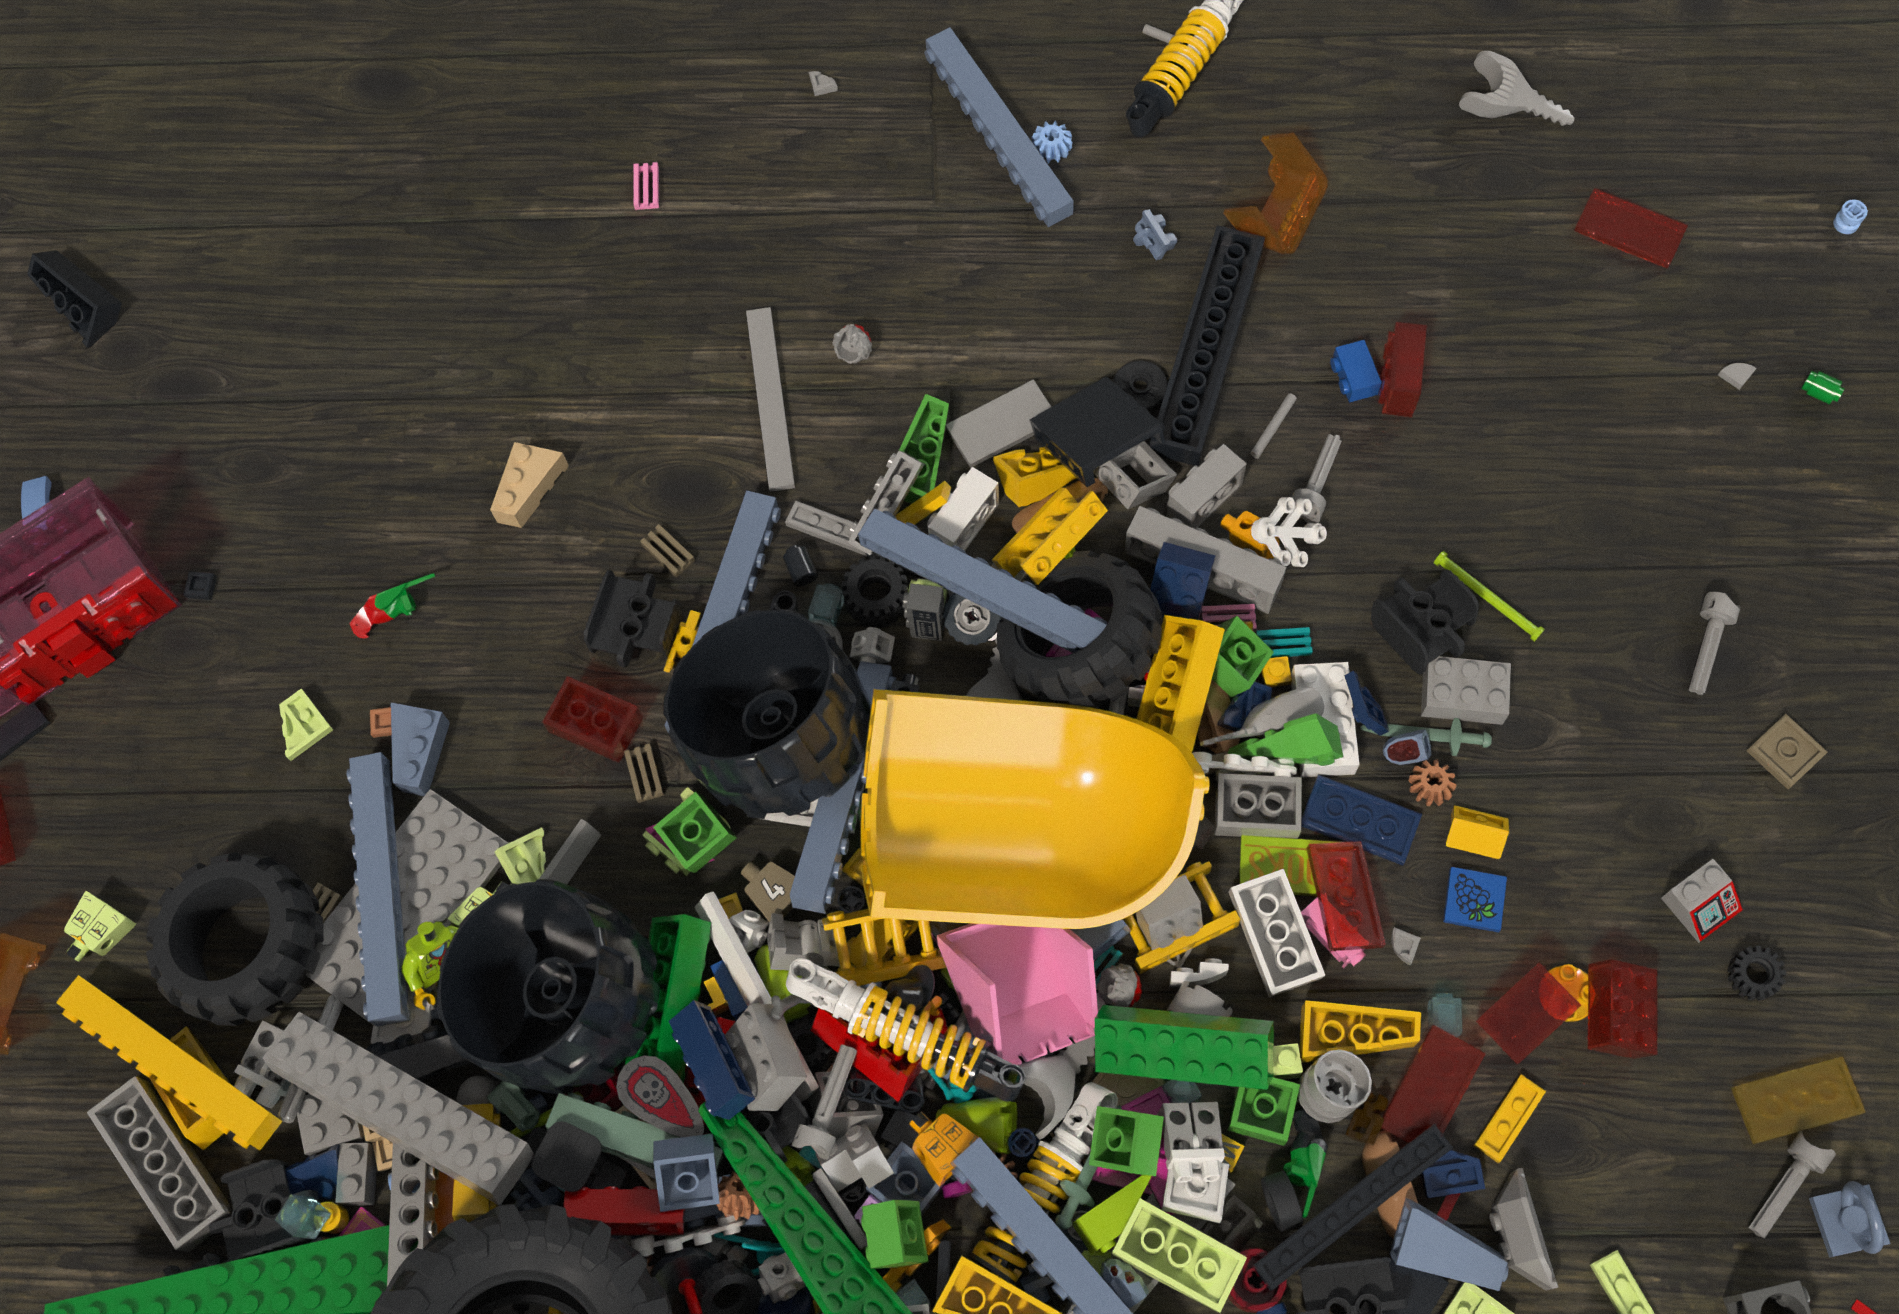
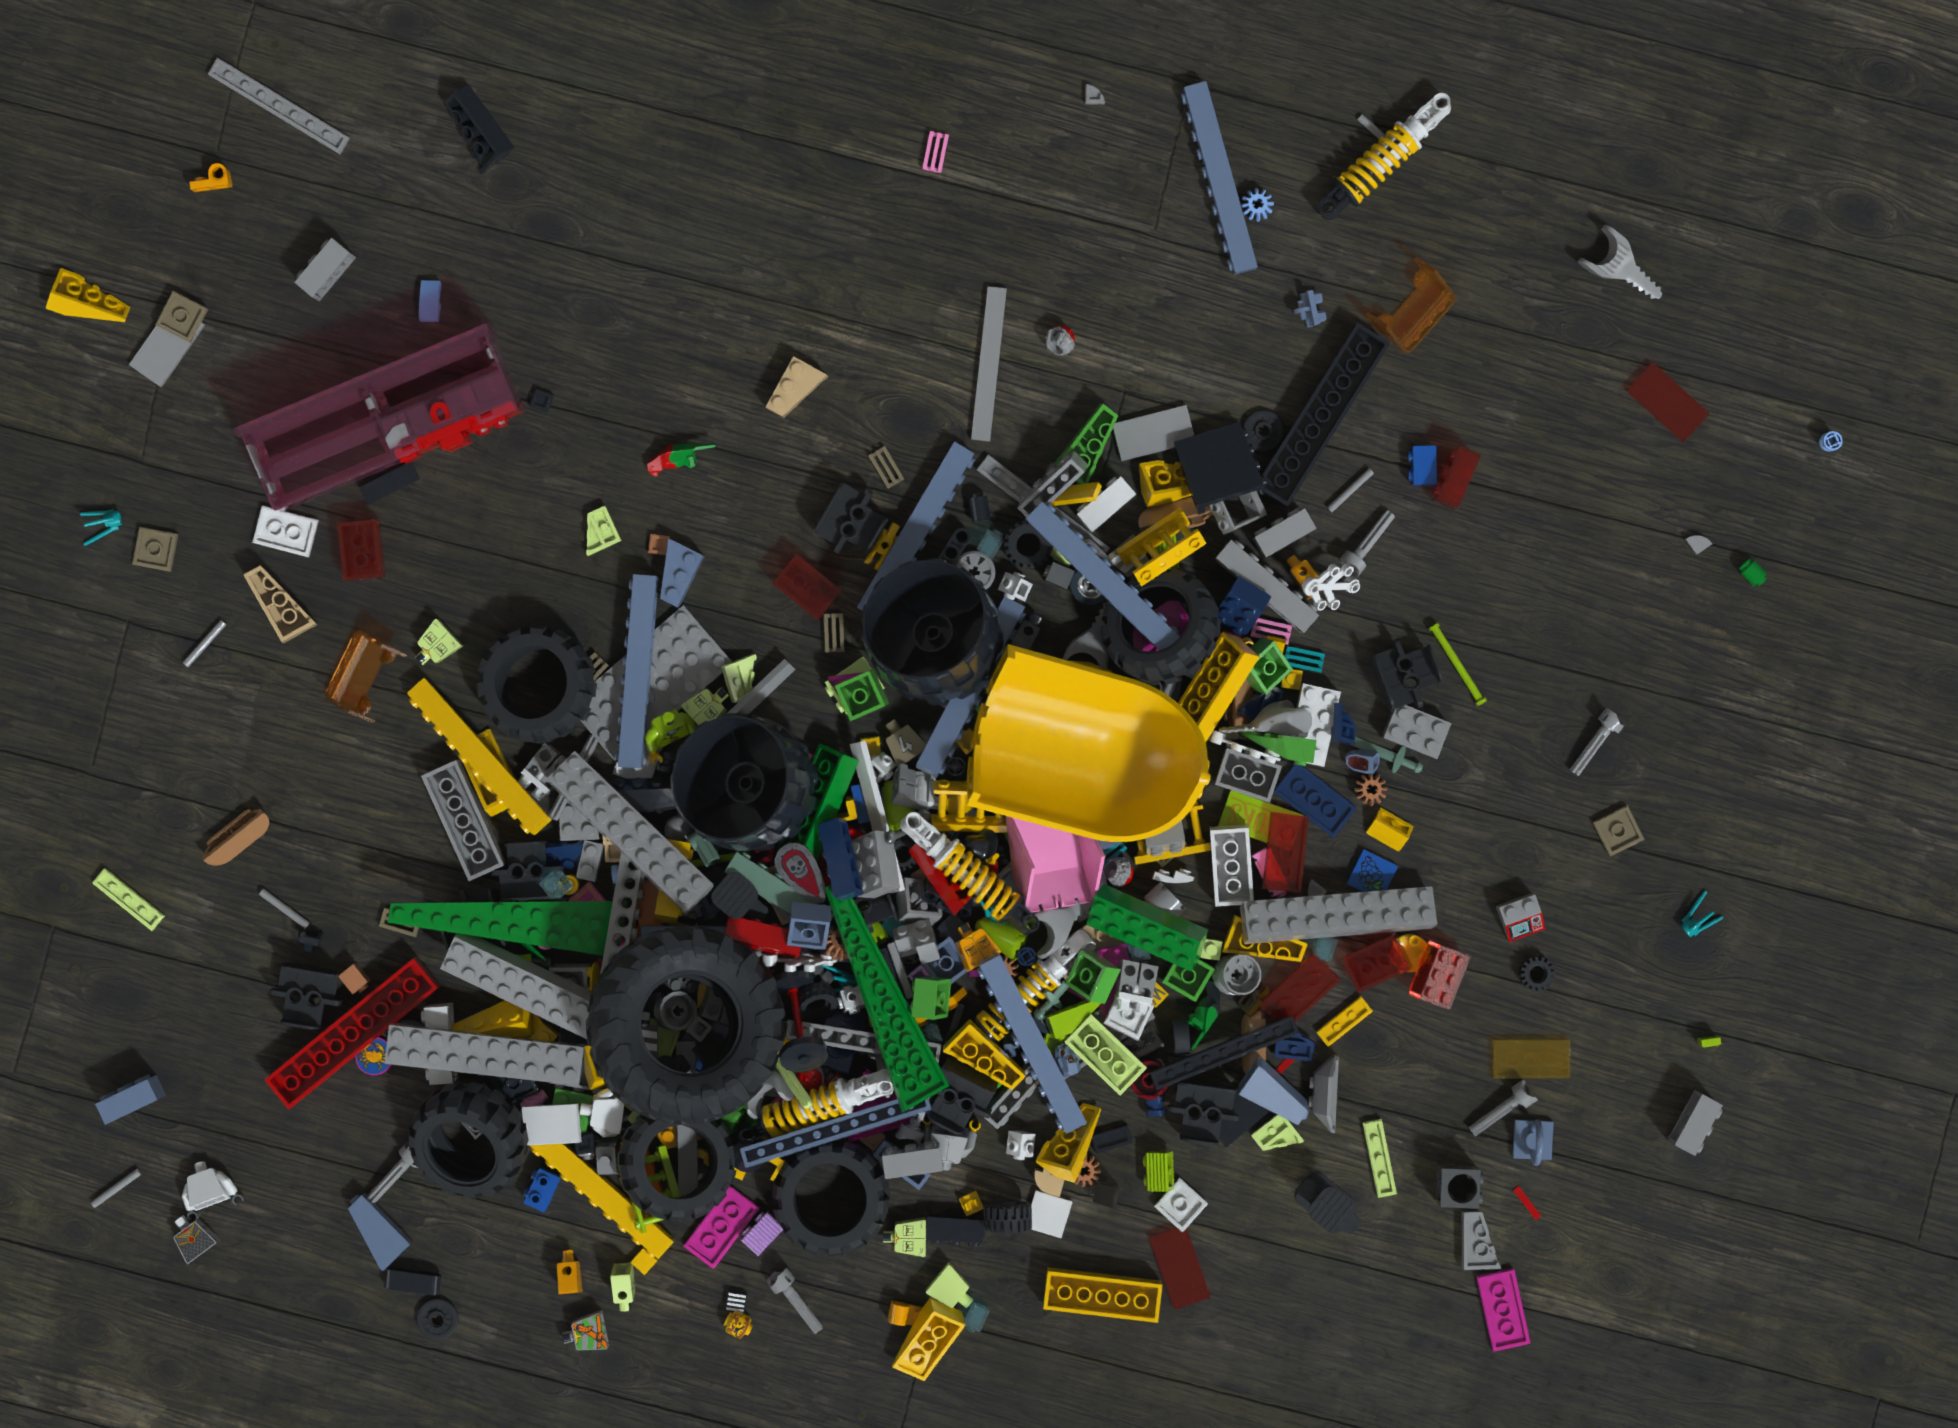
camera: 10 degrees right, 20 degrees up
light grey piece [791,1044,857,1160] -> none
none -> light grey brick [1240,886,1437,944]

